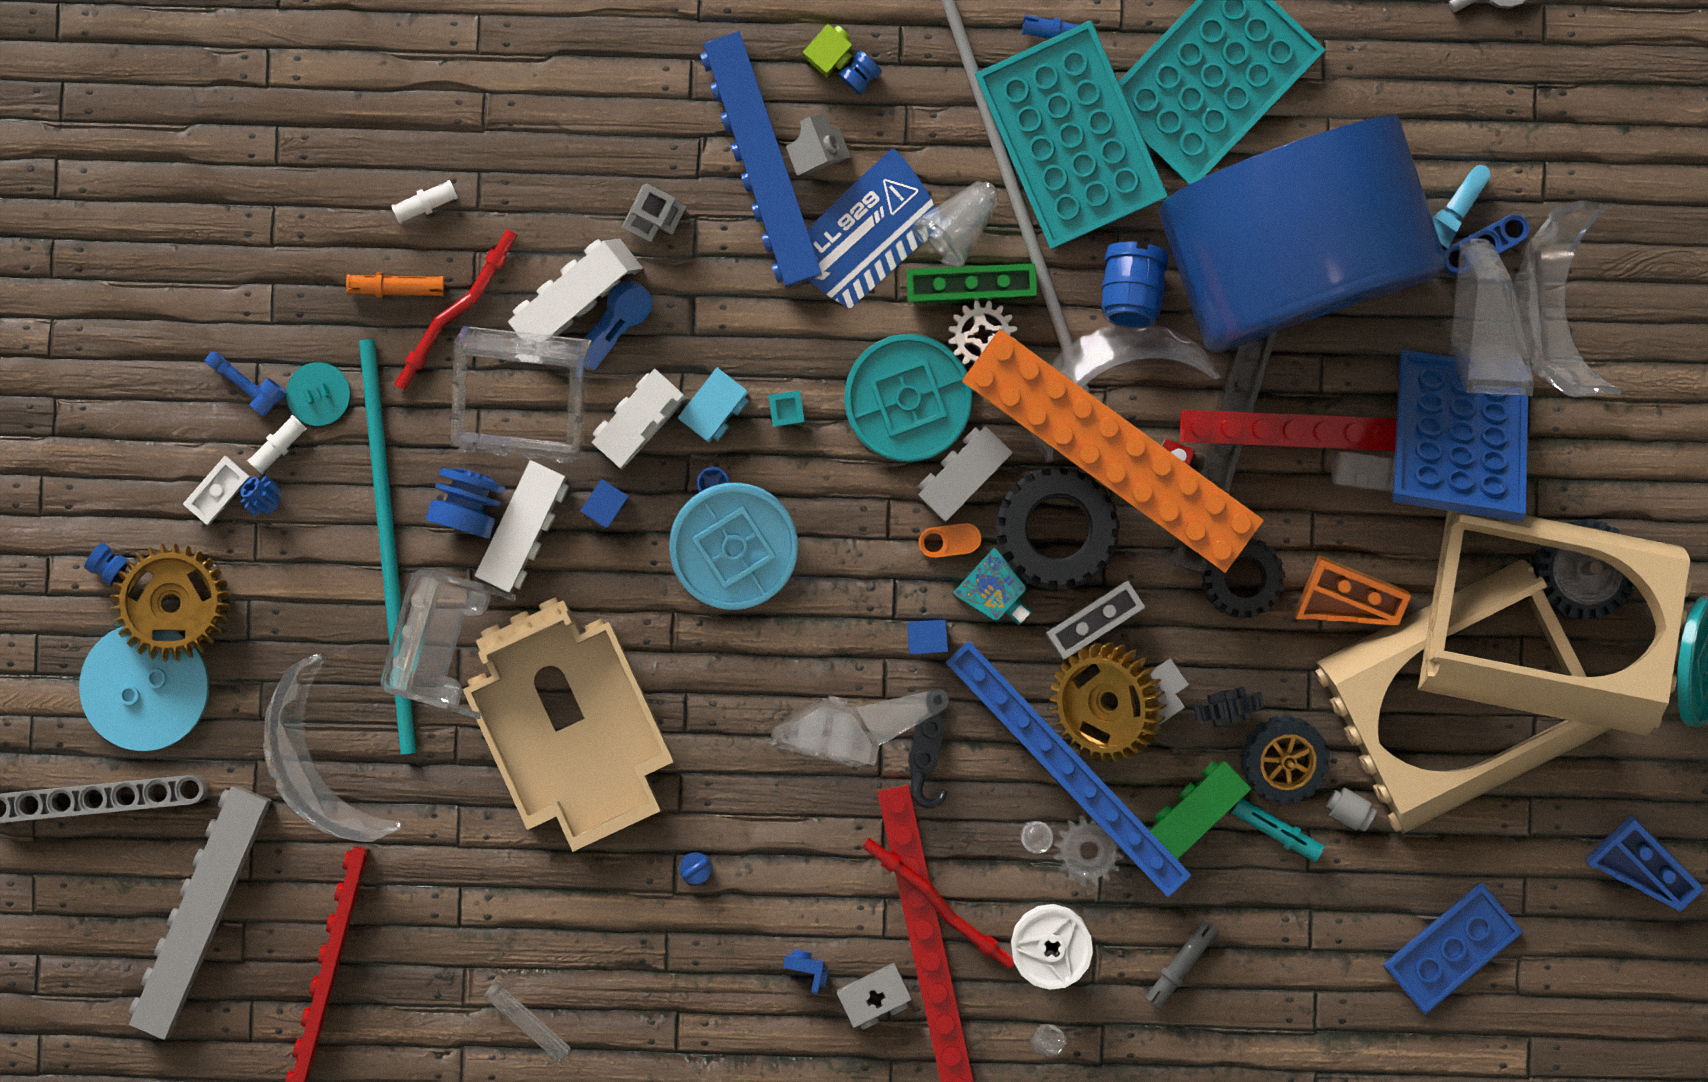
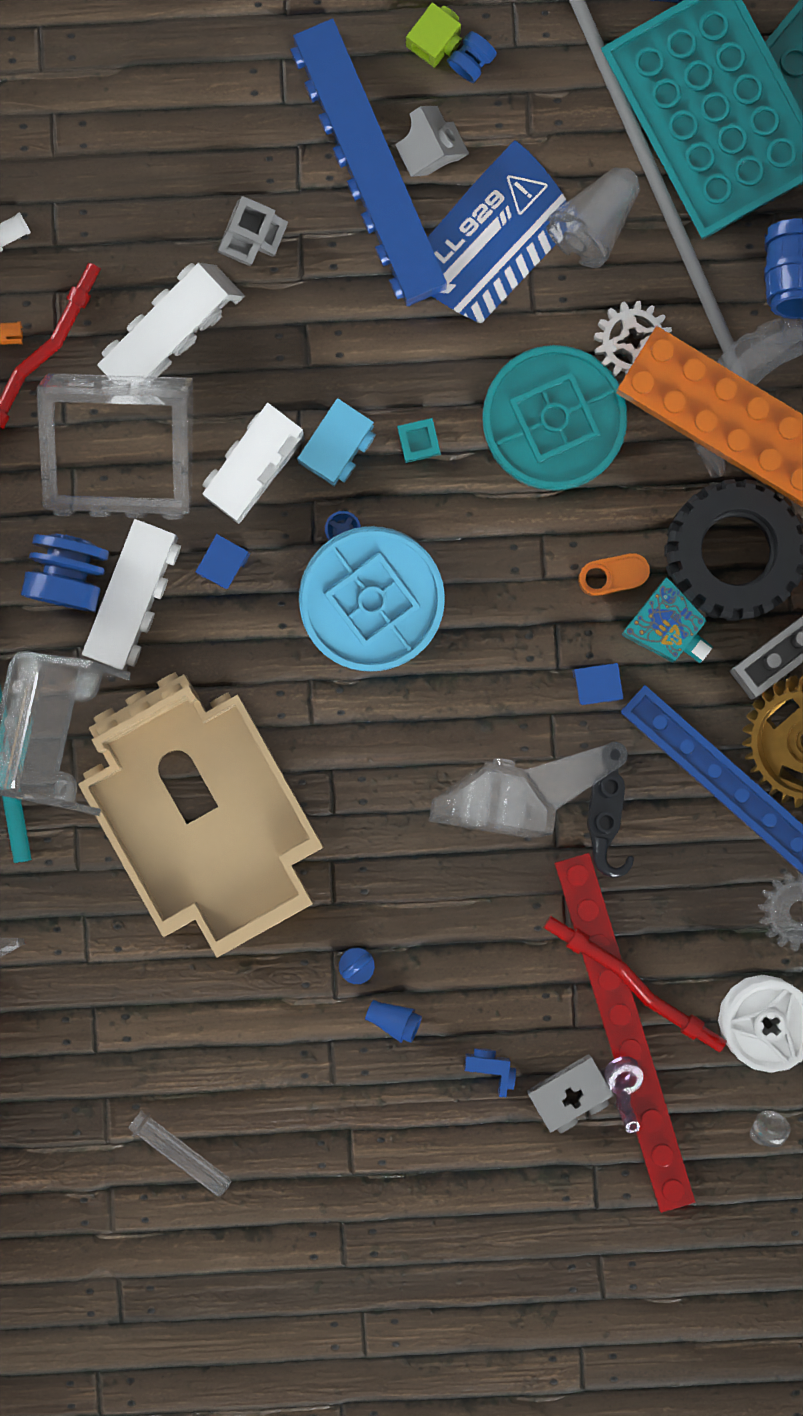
camera: 10 degrees left, 0 degrees up
blue piece [574,280,652,370] -> none
green brick [906,263,1037,305] -> none
light grey brick [918,426,1013,522] -> none
clear wheel [1020,821,1053,854] -> none
none -> blue cone [365,1000,422,1043]
none -> clear purple plate [604,1056,644,1133]

